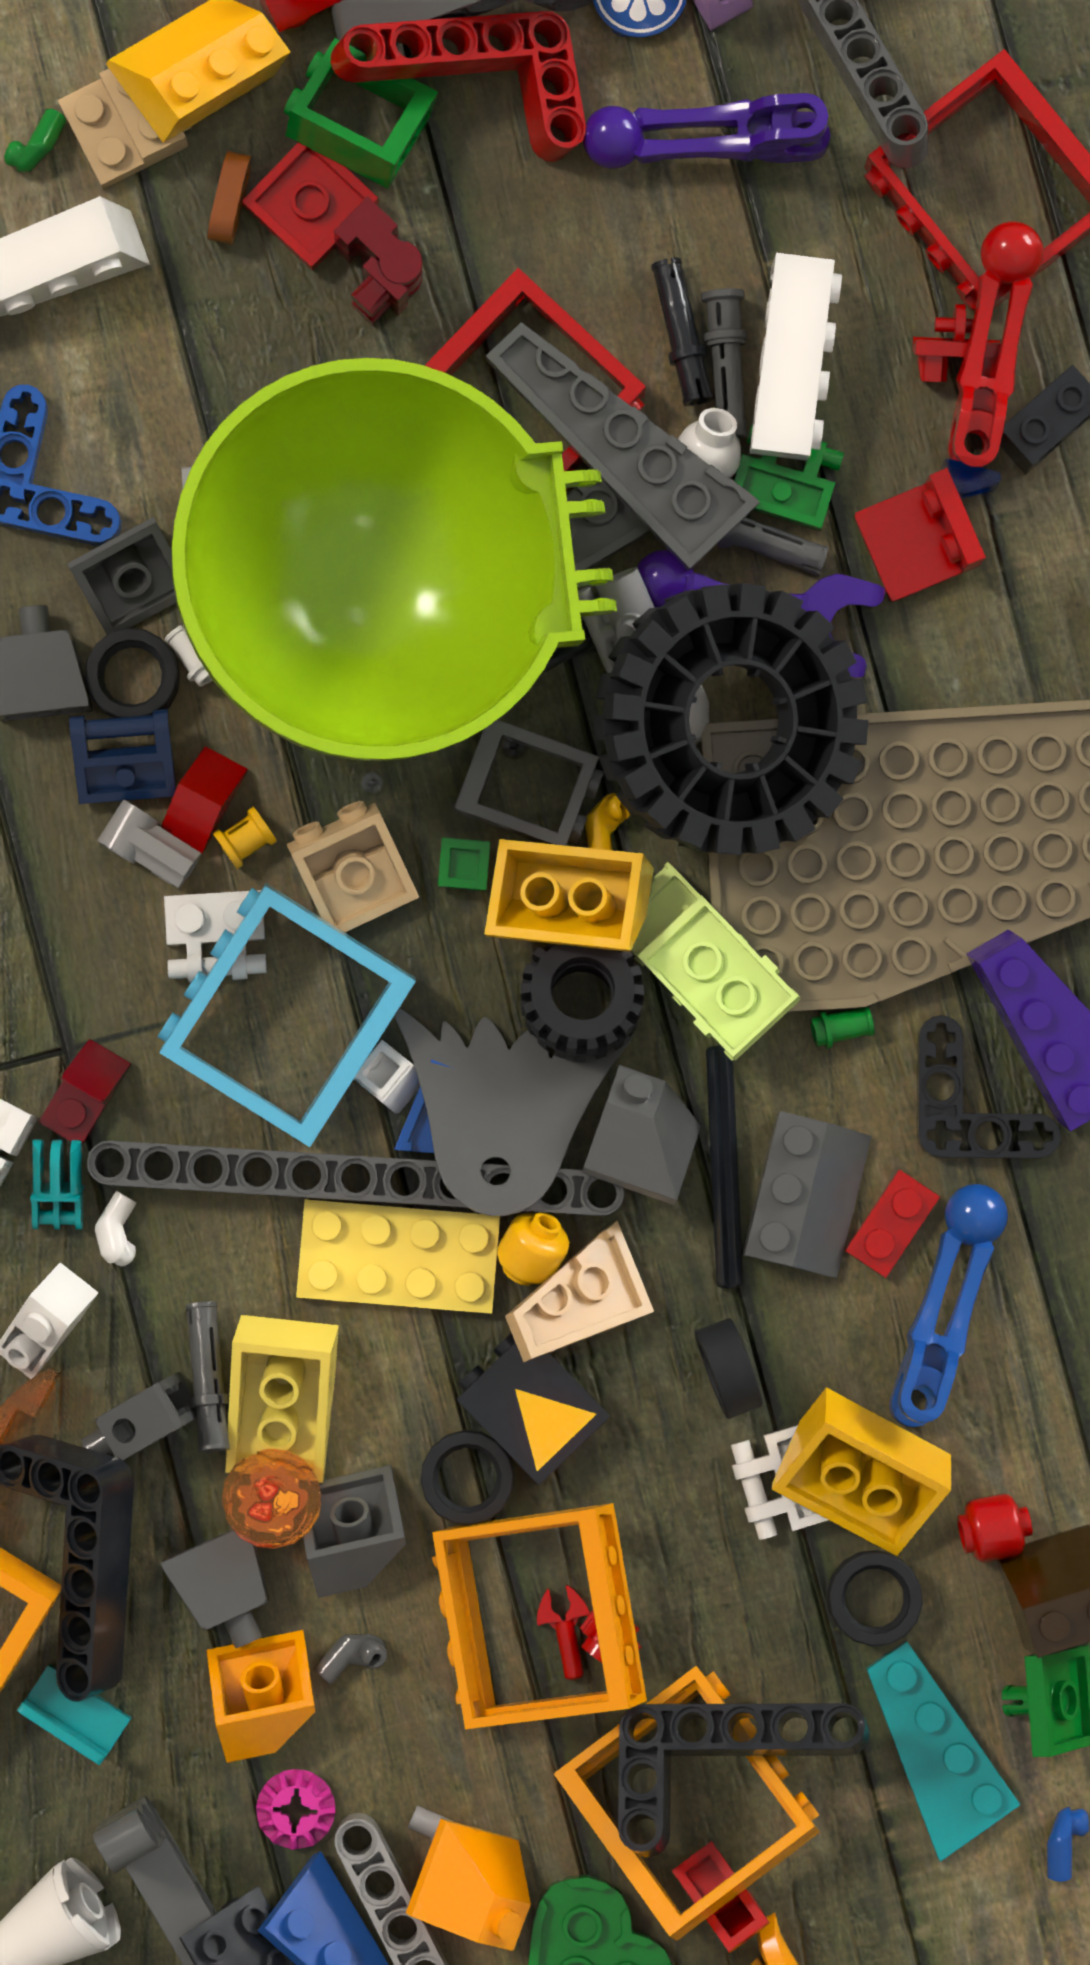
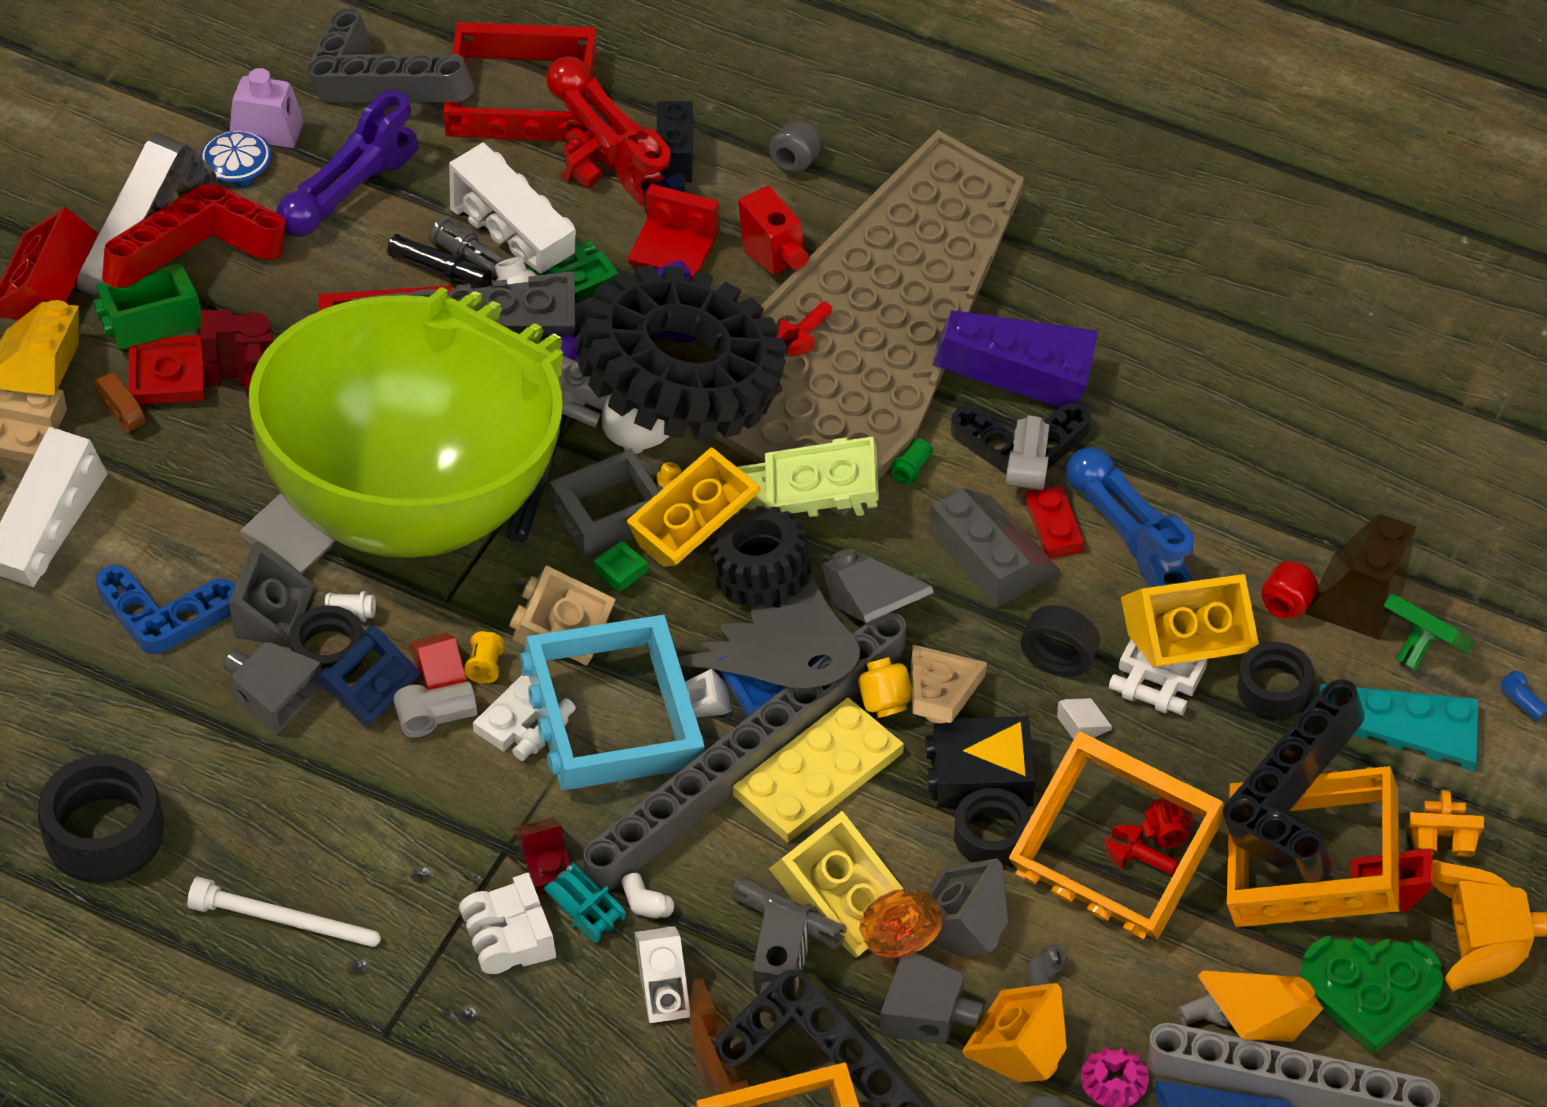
camera: 40 degrees left, 35 degrees down
black axle [706,1045,743,1288] -> none
none -> red torso [738,185,809,274]
none -> red bar [777,301,832,357]
none -> light grey piece [1005,415,1049,491]
none -> white slope [1057,698,1112,740]
none -> light orange hips [1405,790,1484,857]

